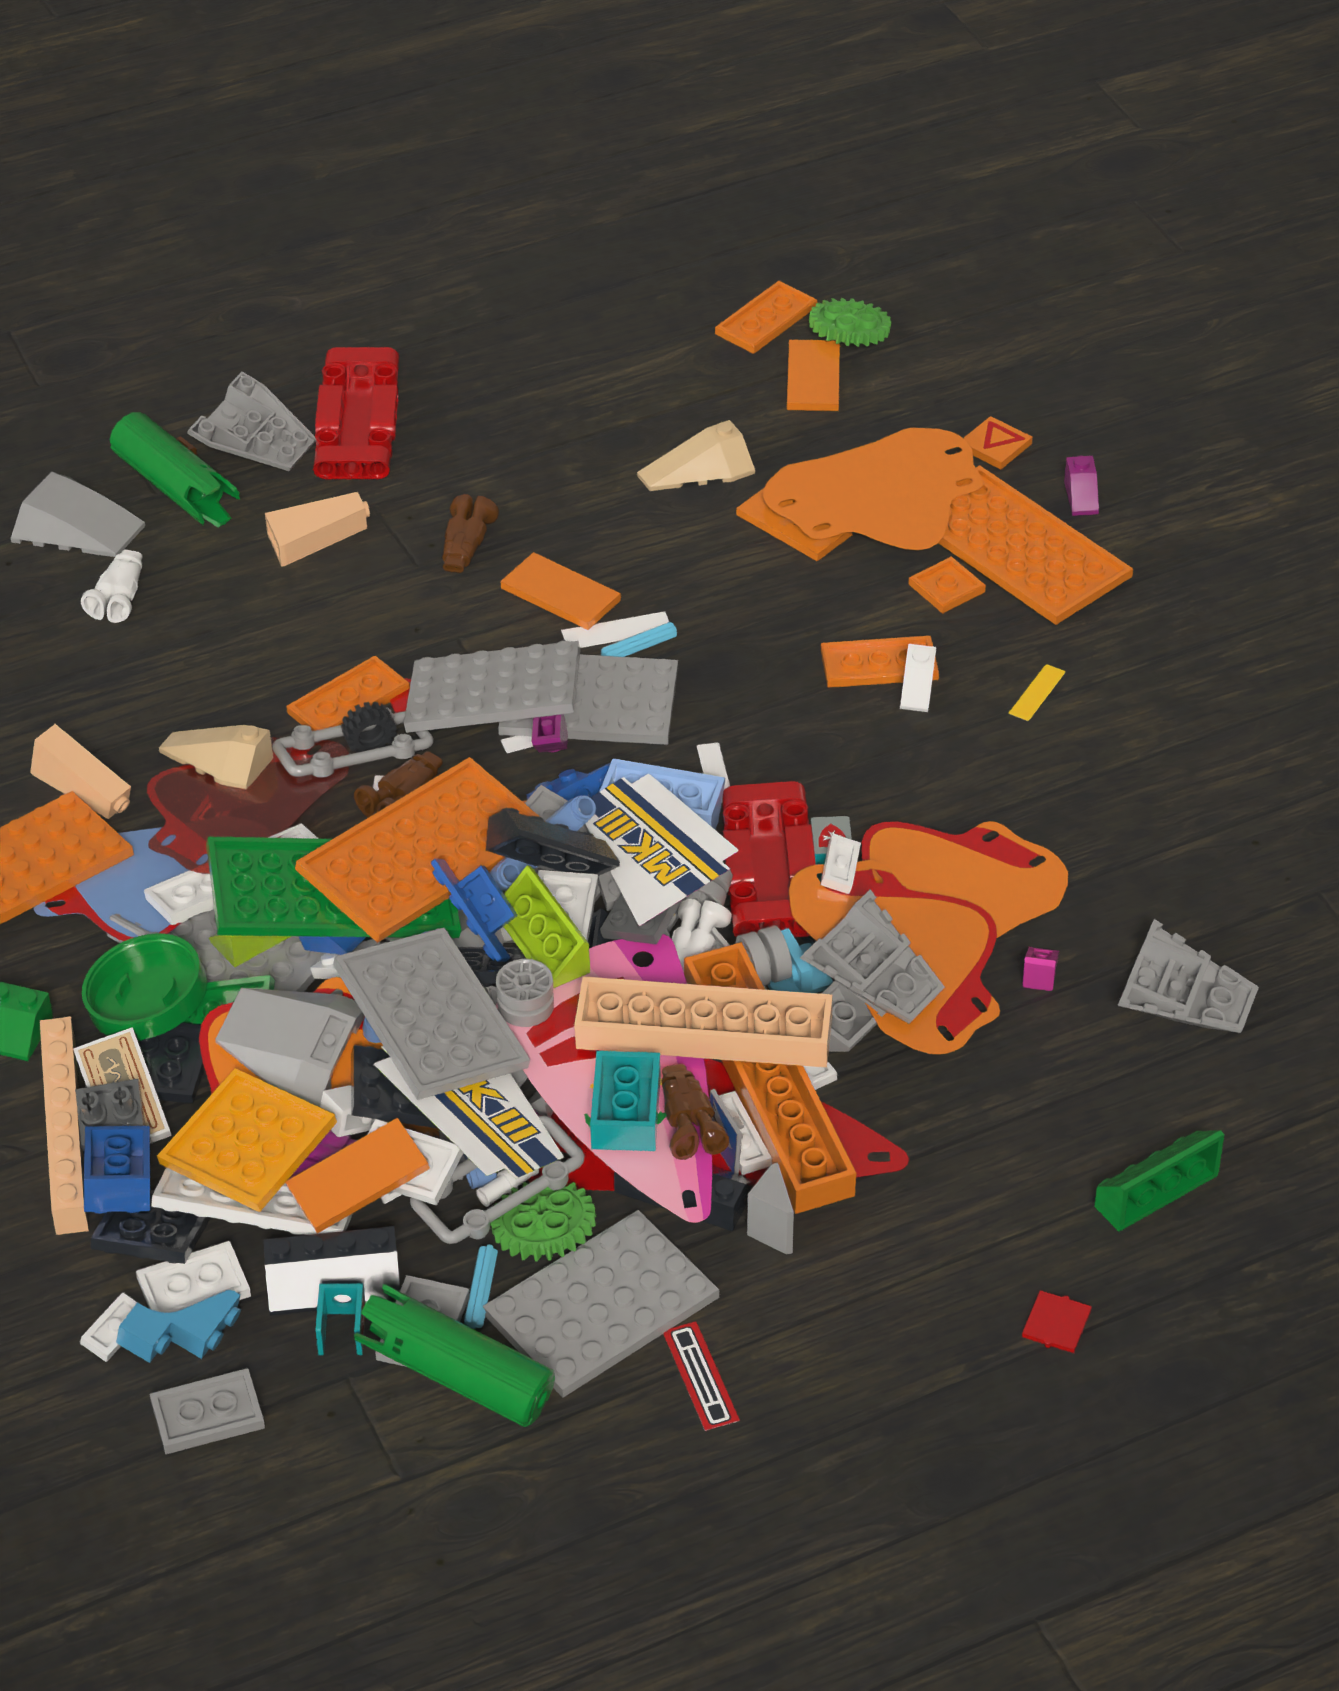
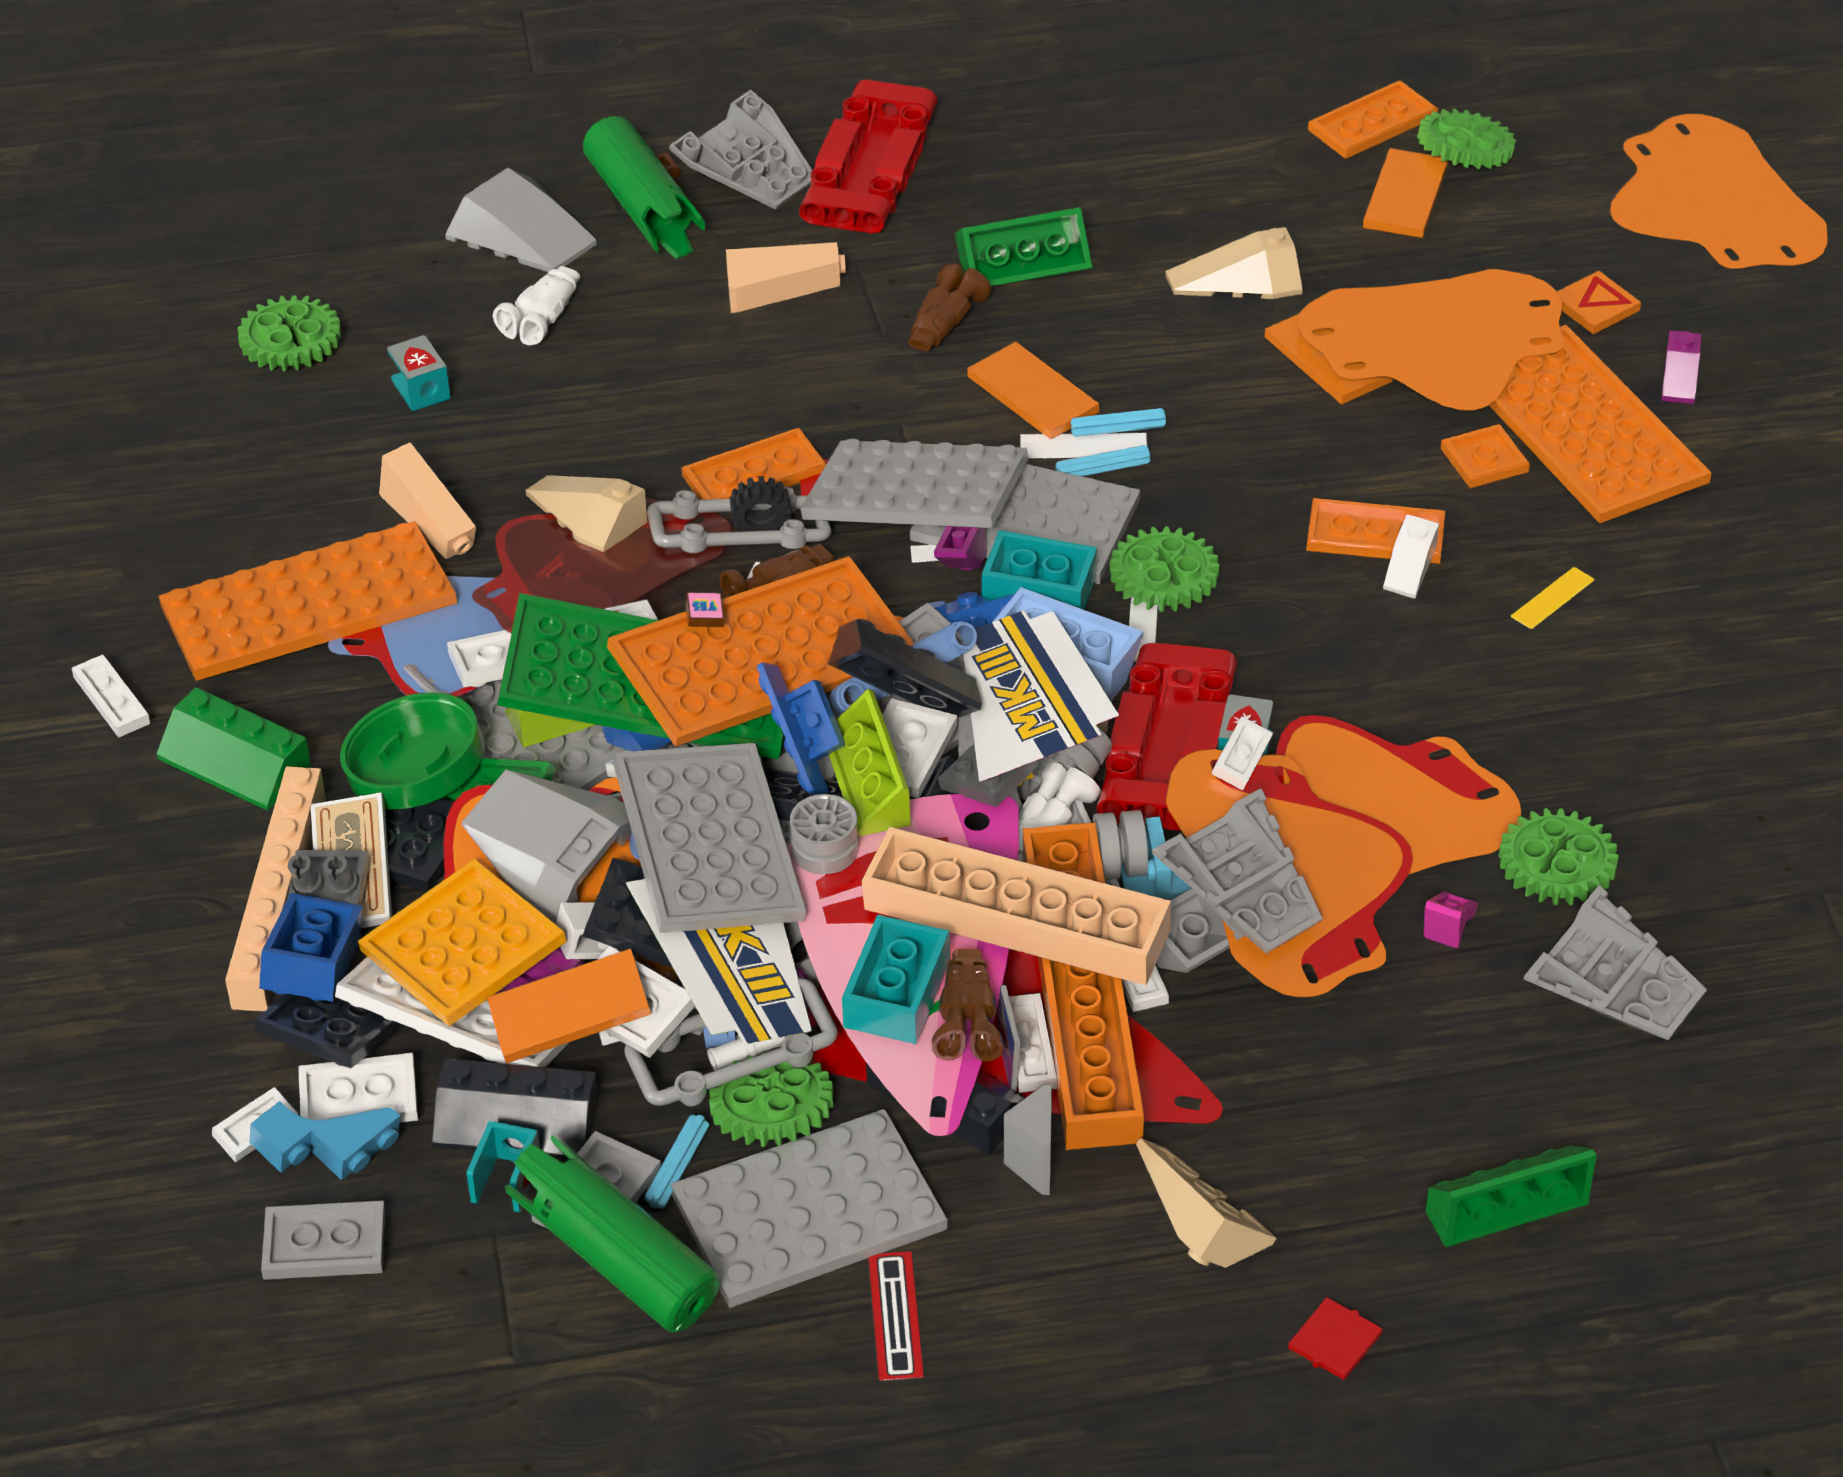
camera: 15 degrees right, 0 degrees up
none -> piece [387,335,450,411]
none -> tile [685,592,725,627]
none -> green slope [955,207,1092,287]
none -> teal brick [982,530,1097,610]
none -> medium azure axle [1071,408,1166,437]
none -> bright green gear [1110,526,1219,612]
none -> tan wedge [1136,1138,1277,1268]
none -> bright green gear [1498,808,1619,905]
none -> orange piece [1610,114,1827,269]

